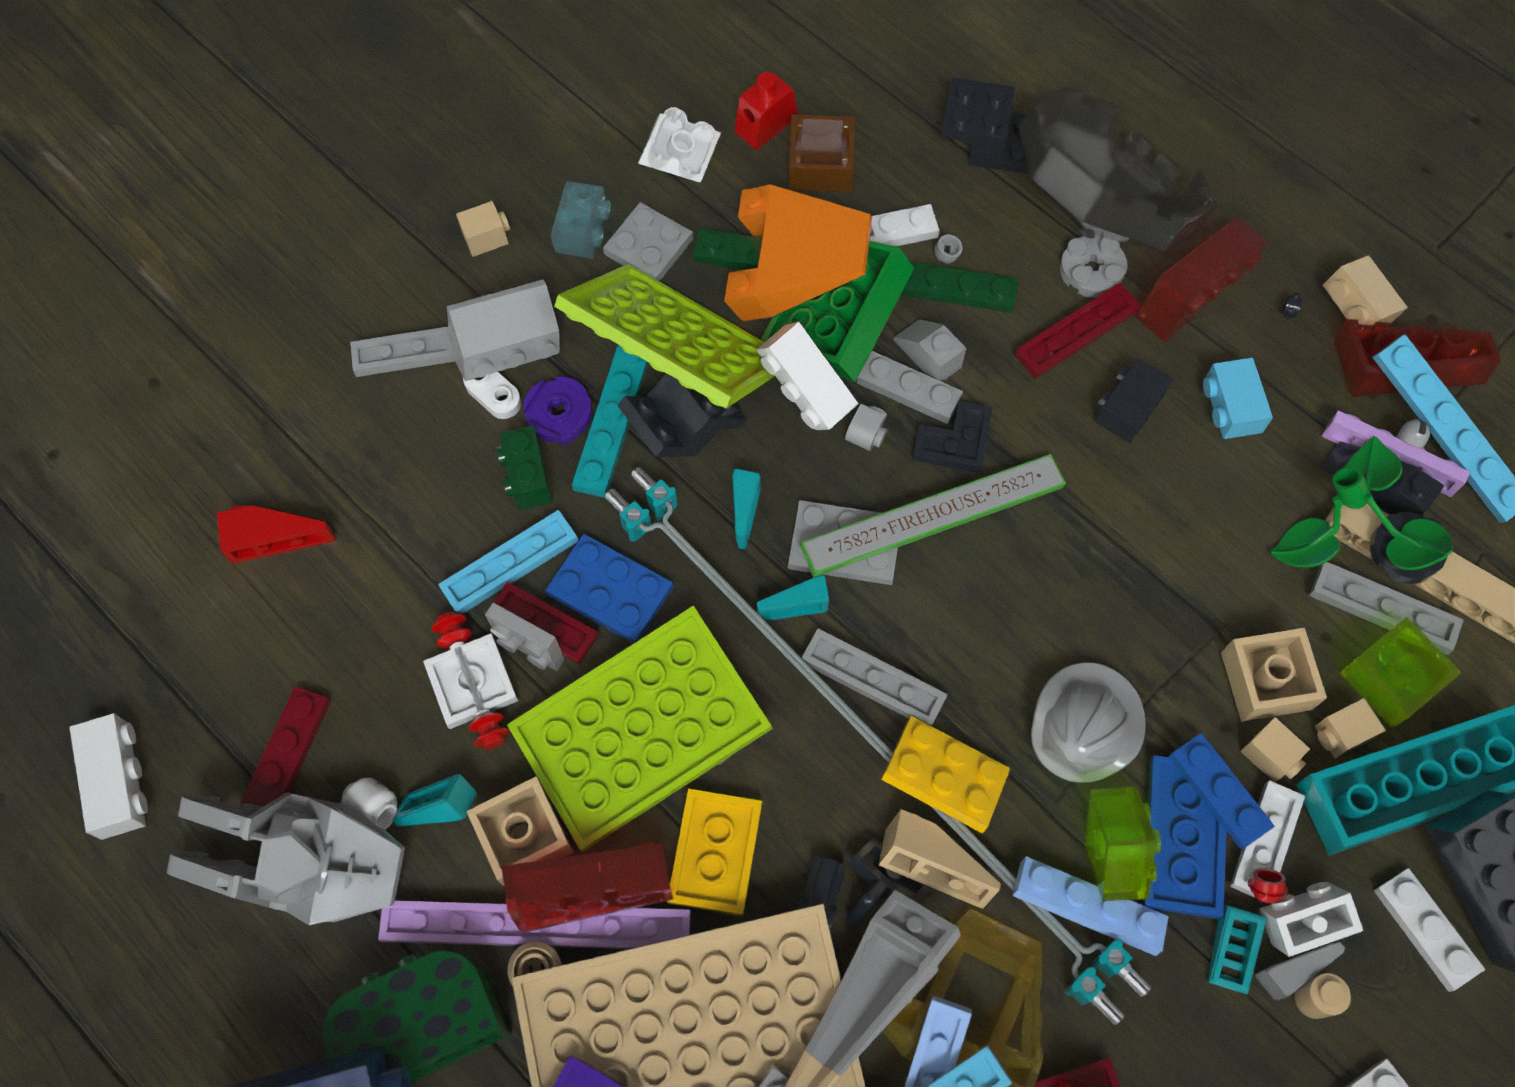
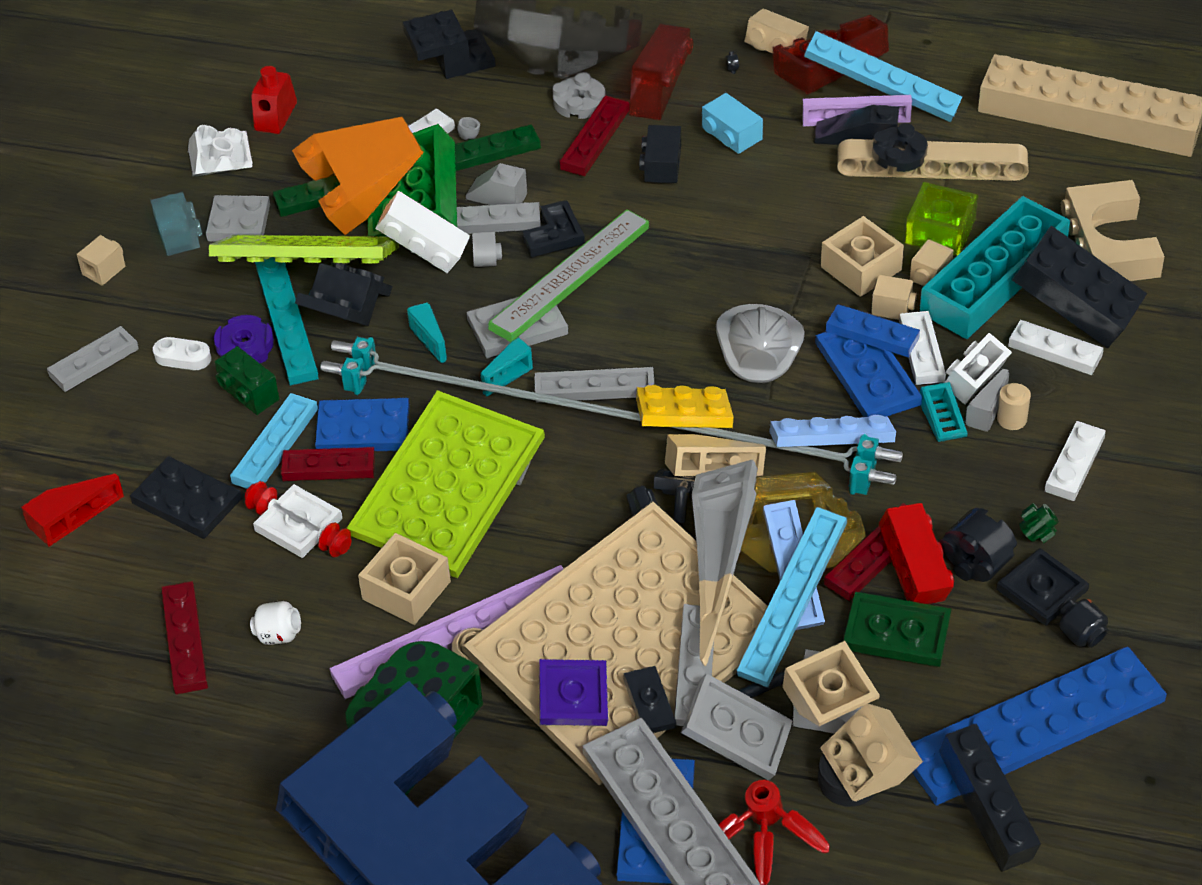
camera: 30 degrees left, 20 degrees down
white brick [69,713,148,840] -> none
light grey connector [167,793,405,925] -> none
teal slope [393,774,477,826] -> none
light grey slope [447,280,559,381] -> none
light grey plate [485,603,565,671] -> none
clear red wedge [501,842,673,933] -> none
yellow plate [667,789,762,916] -> none
reddish brown container [789,115,855,192] -> none
clear neon green brick [1085,787,1161,901] -> none
red plate [1248,868,1288,903] -> none
green plant [1270,436,1453,570] -> none
light grey plate [1309,562,1464,655] -> none
light grey hinge [1397,419,1430,449] -> none
none -> black plate [130,456,242,539]

